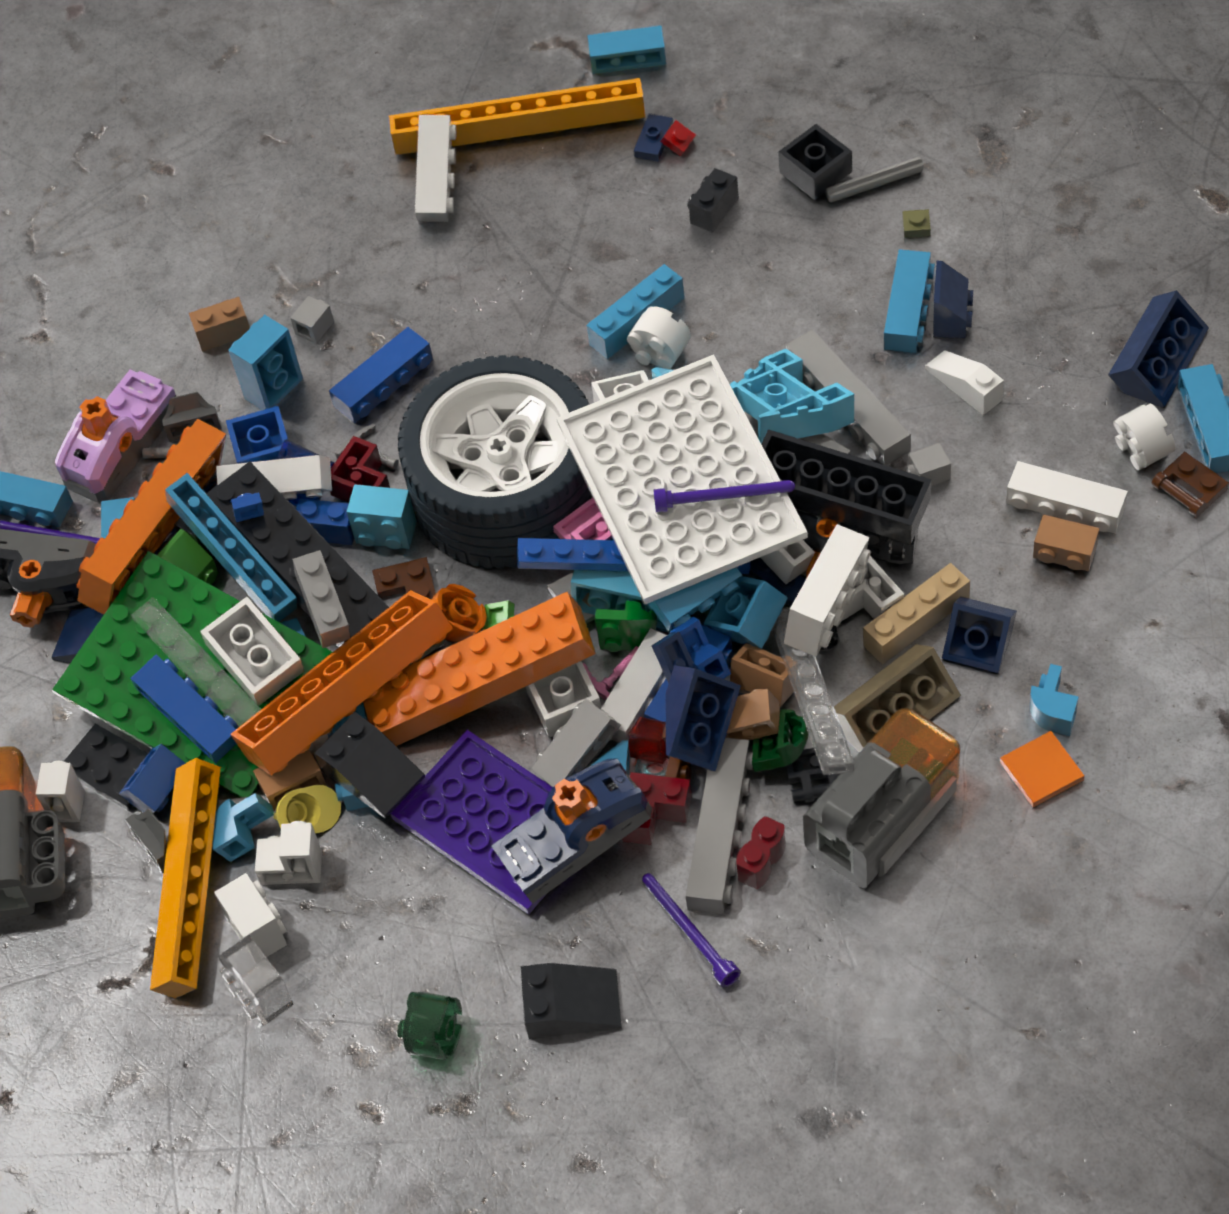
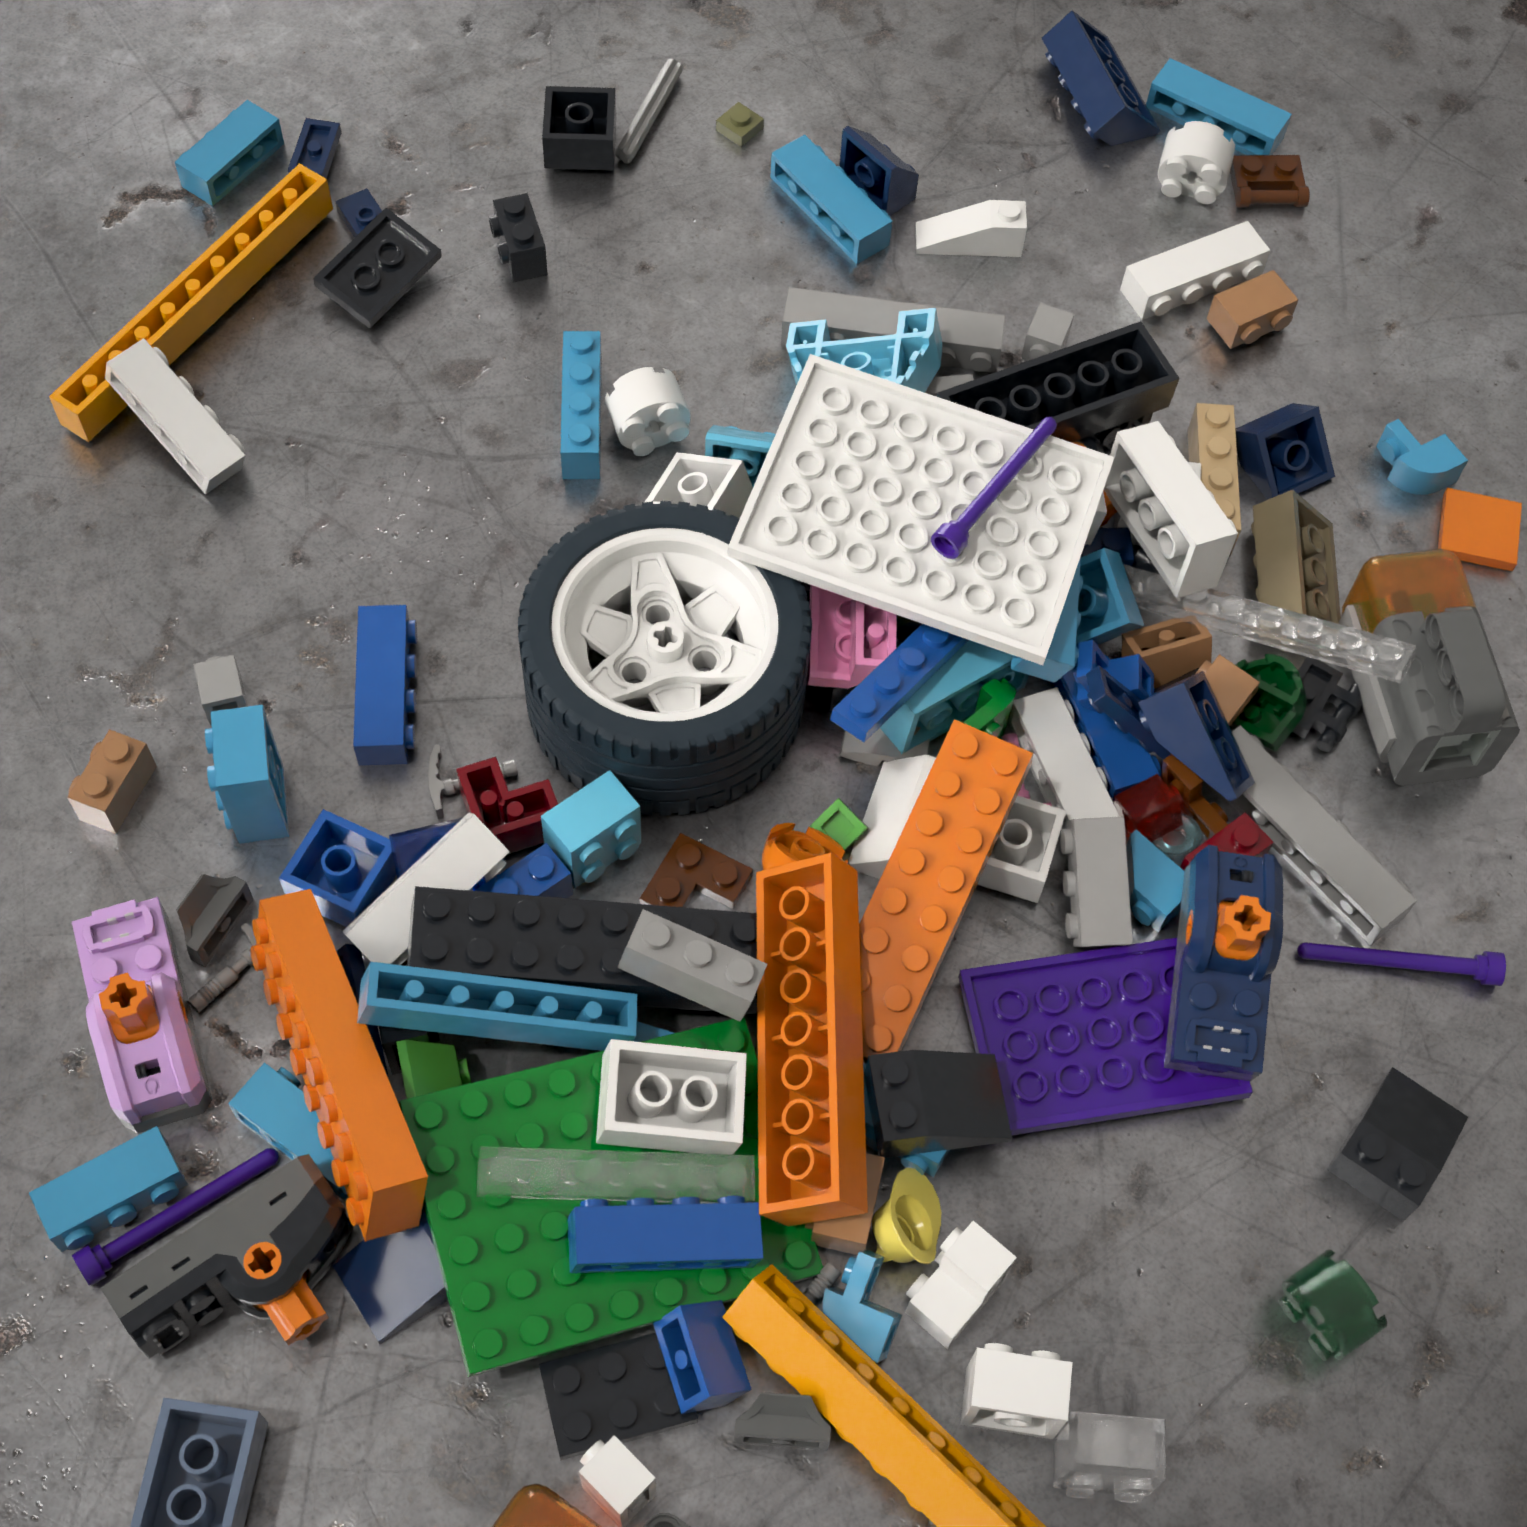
camera: 60 degrees left, 5 degrees up
blue plate [231,492,264,522] -> none
red plate [660,120,696,157] -> none
dark red brick [736,816,786,890] -> none
none -> dark blue plate [288,118,342,178]
none -> black plate [313,208,442,329]

